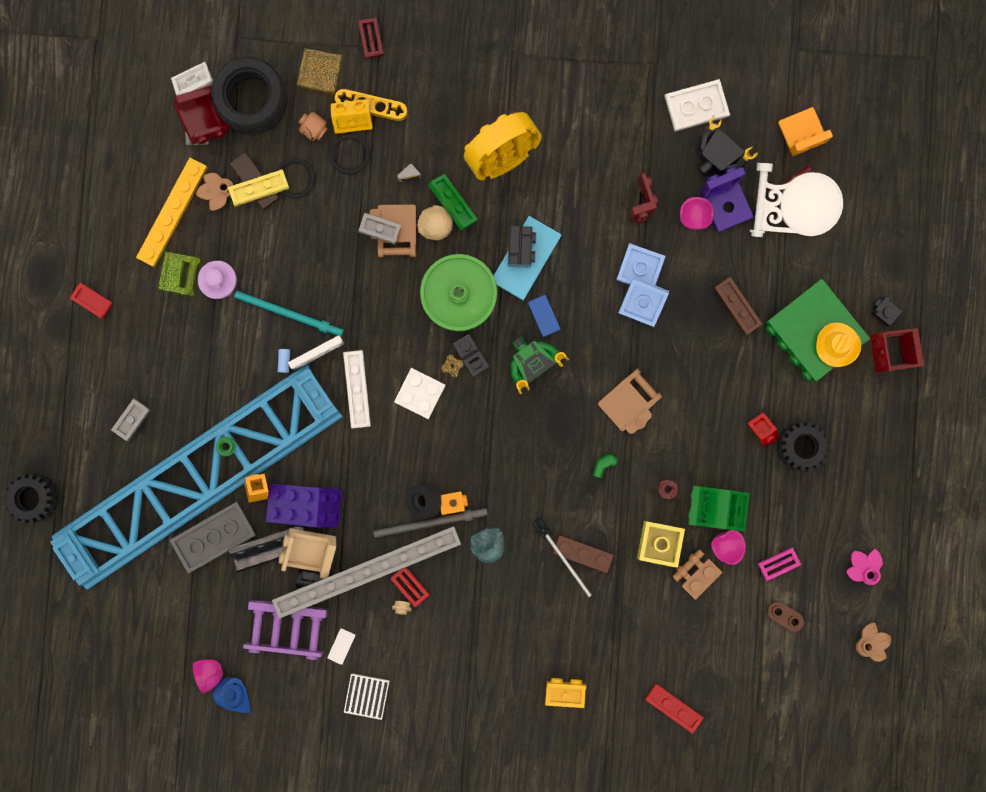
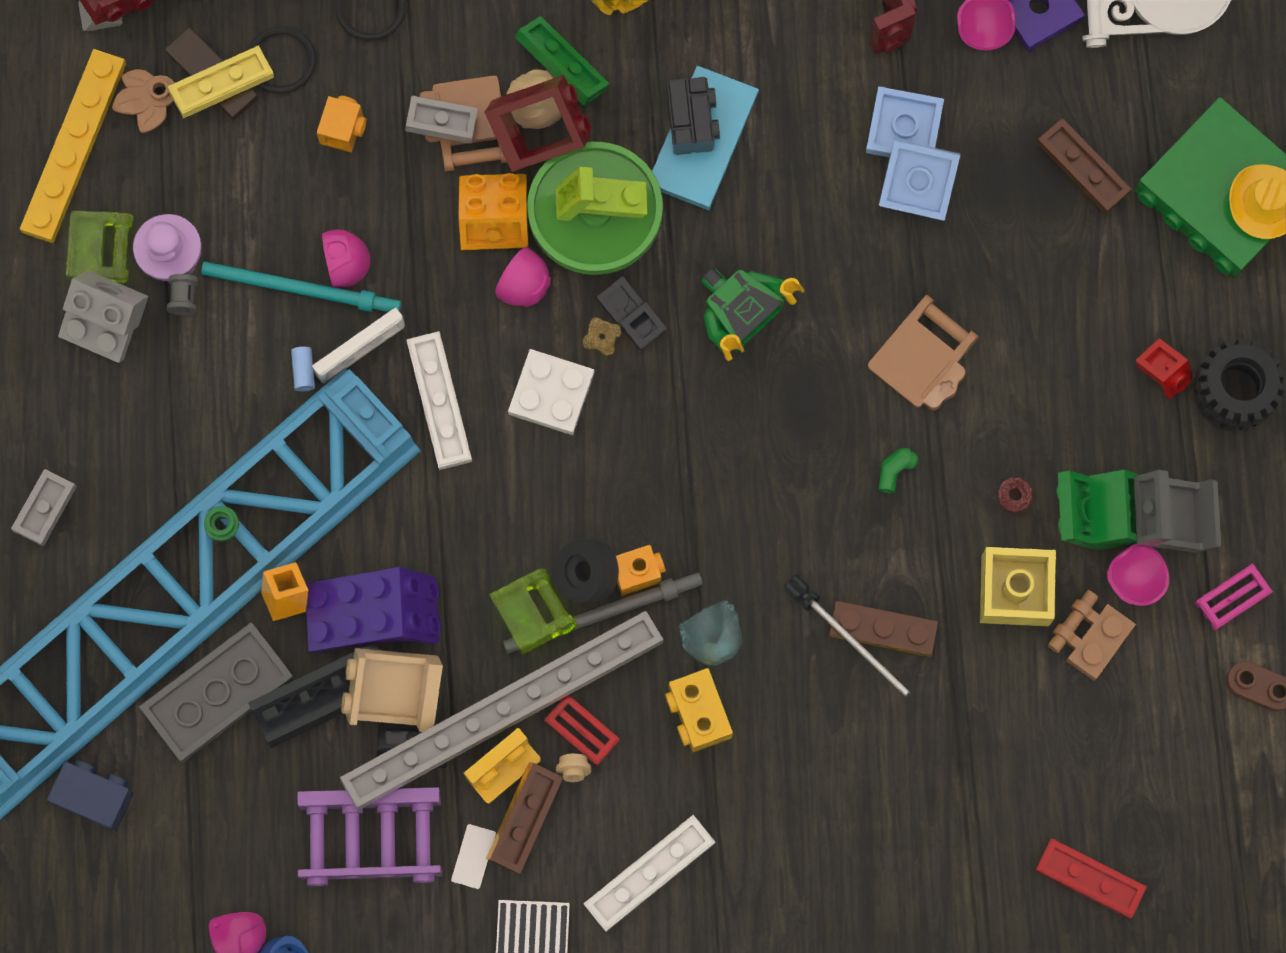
camera: 10 degrees left, 10 degrees down
light grey slope [397,164,421,182] -> none
blue tile [528,295,561,337] -> none
yellow bracket [545,678,586,708] -> none
none -> dark blue brick [47,760,134,832]
none -> light grey brick [58,270,149,363]
none -> dark grey bush [166,274,199,315]
none -> light orange brick [317,96,367,153]
none -> dark pink helmet [322,229,371,289]
none -> light orange bracket [459,173,528,250]
none -> yellow bracket [464,728,541,804]
none -> dark red window [484,75,591,172]
none -> reddish brown plate [486,762,563,874]
none -> clear neon green plate [489,568,577,655]
none -> dark pink helmet [495,247,551,307]
none -> lime bracket [556,167,647,221]
none -> white tile [584,815,715,932]
none -> yellow brick [665,668,733,752]
none -> dark grey panel [1134,470,1221,553]

